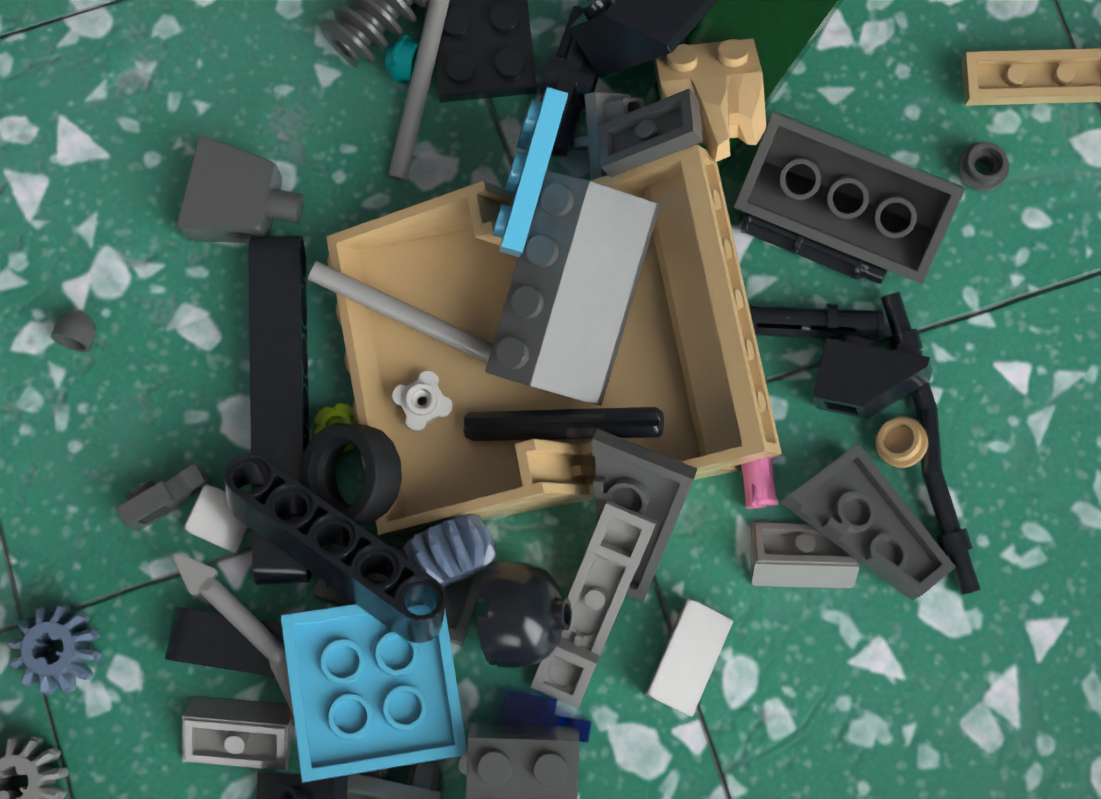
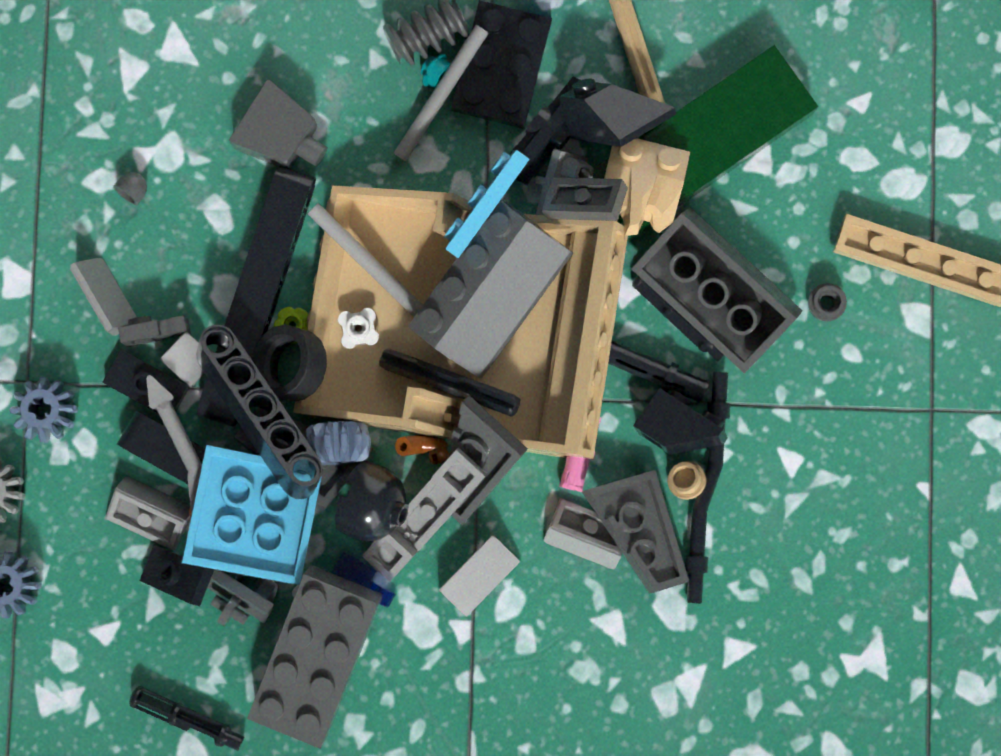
camera: 15 degrees right, 5 degrees up
none -> light grey slope [70,258,136,336]
none -> black plate [102,349,190,414]
none -> dark orange arm [395,435,449,465]

